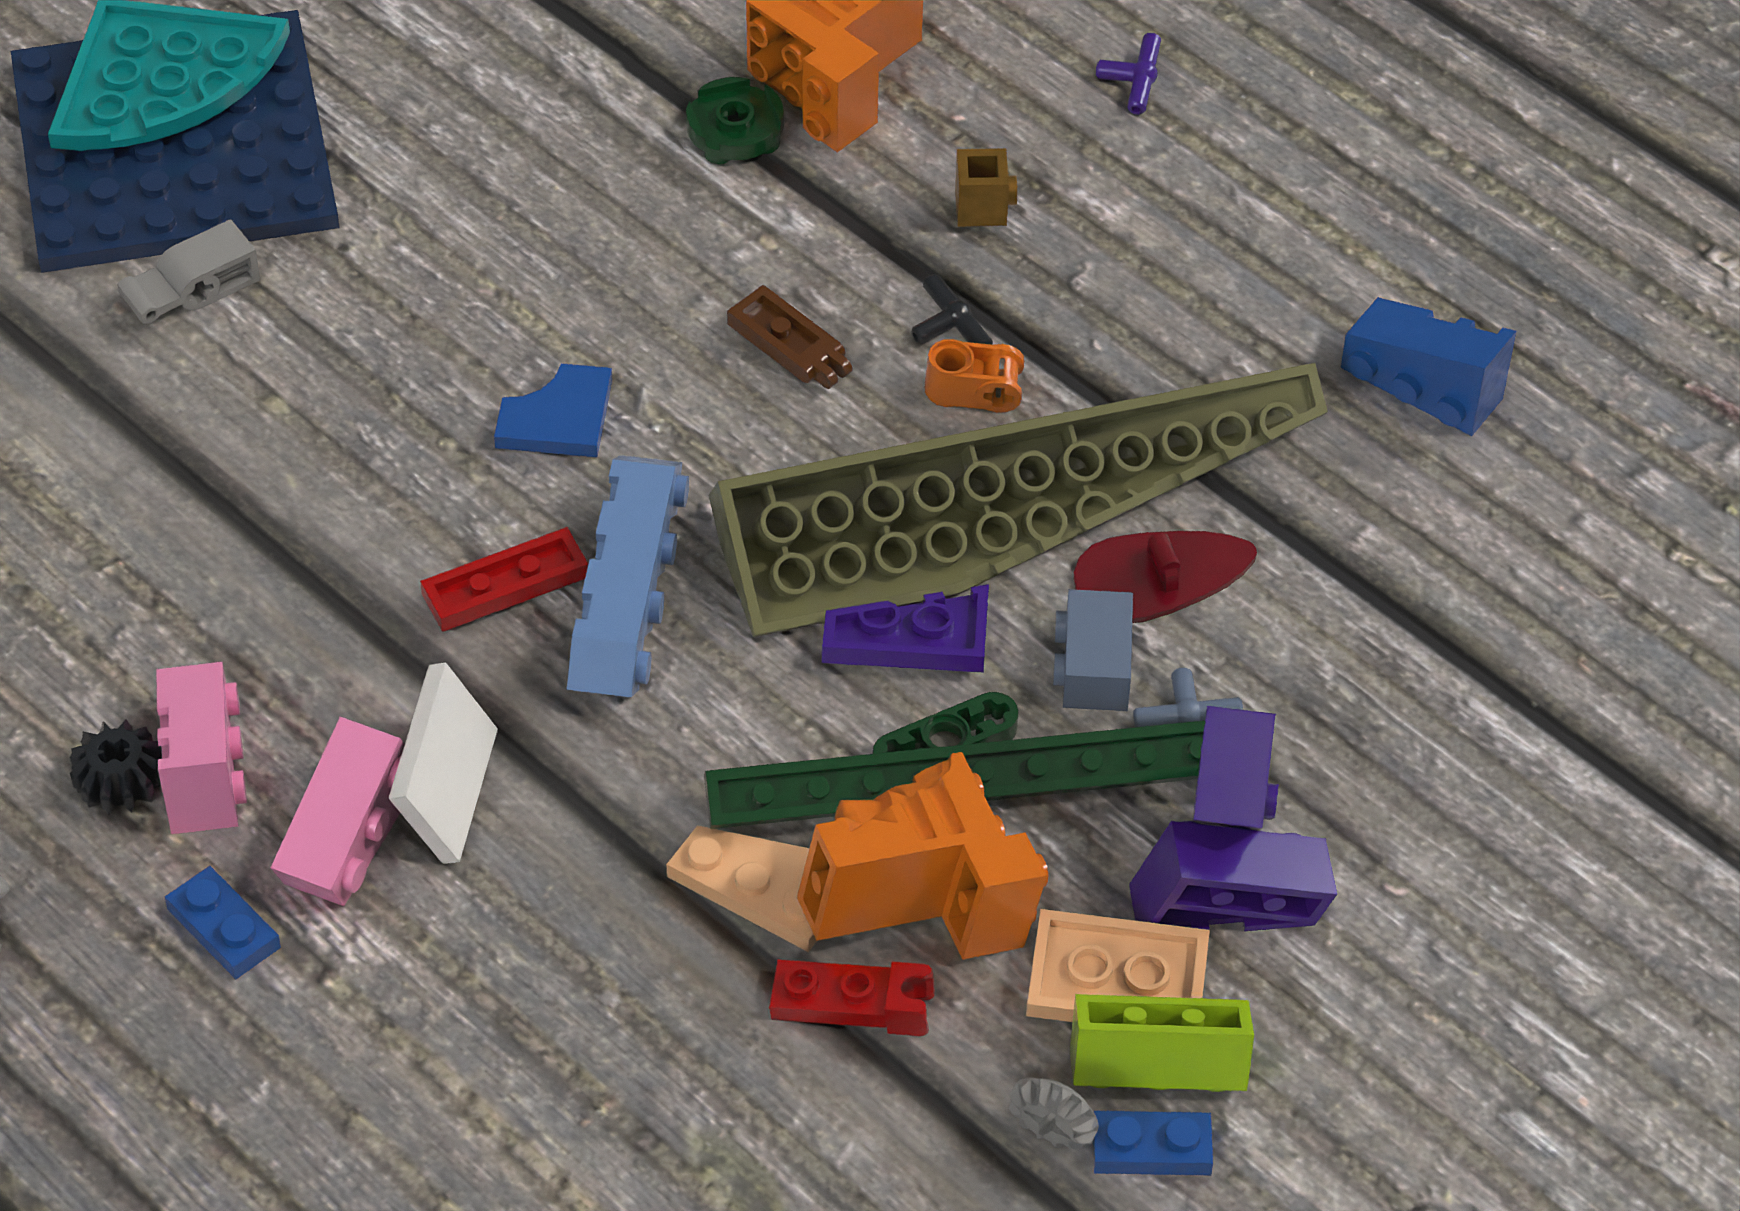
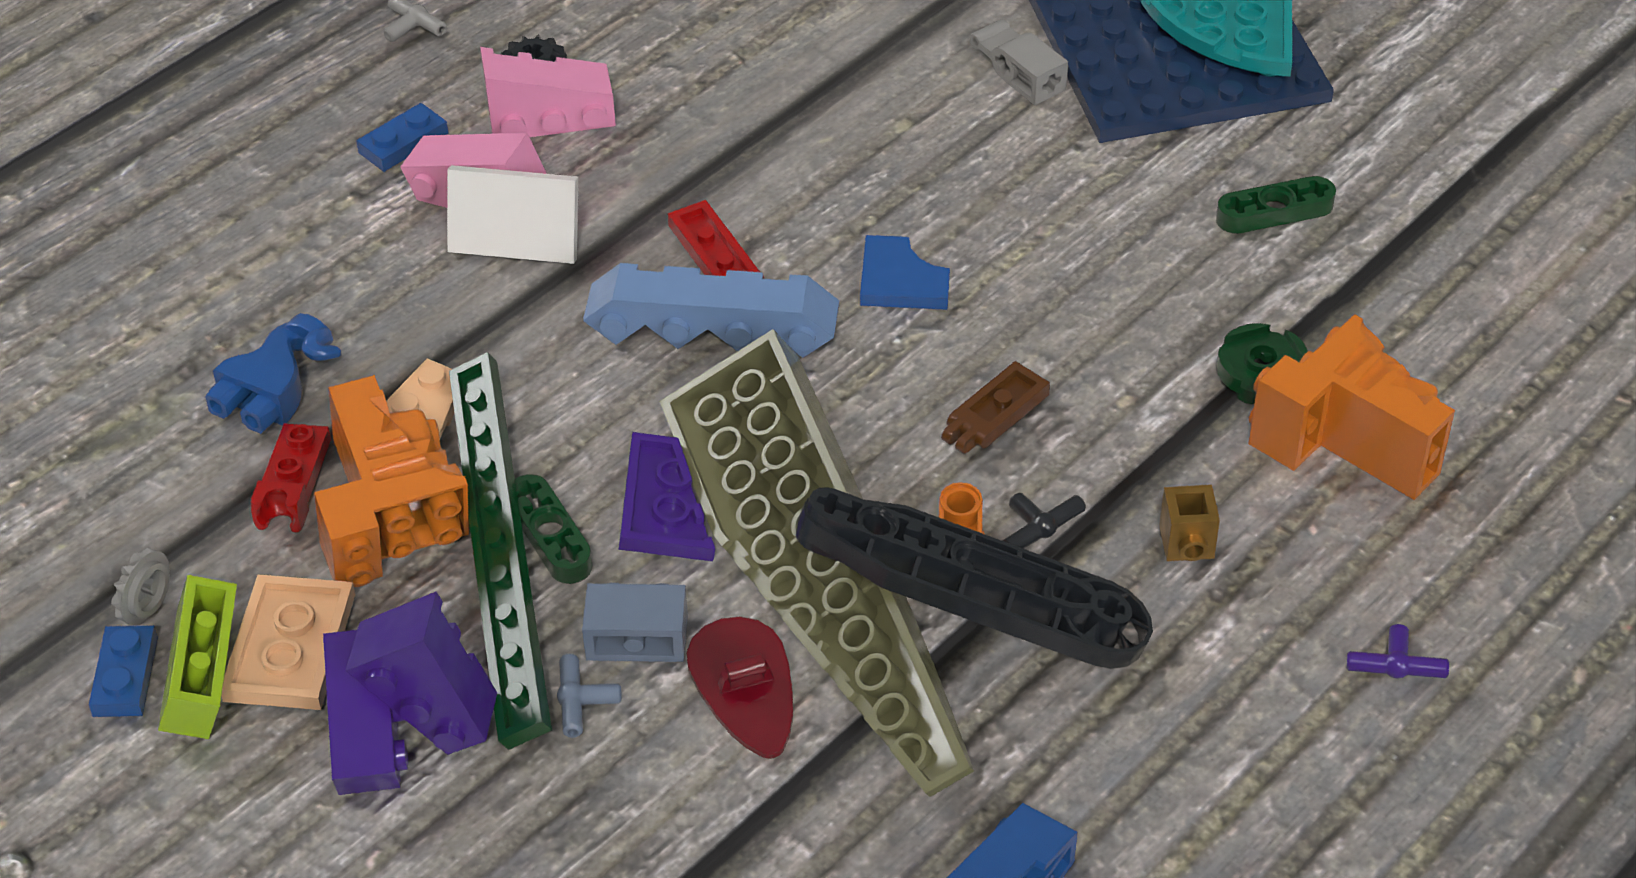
camera: 90 degrees right, 5 degrees down
none -> blue hips [205,313,341,434]
none -> black beam [796,487,1153,669]
none -> dark green beam [1216,176,1336,234]

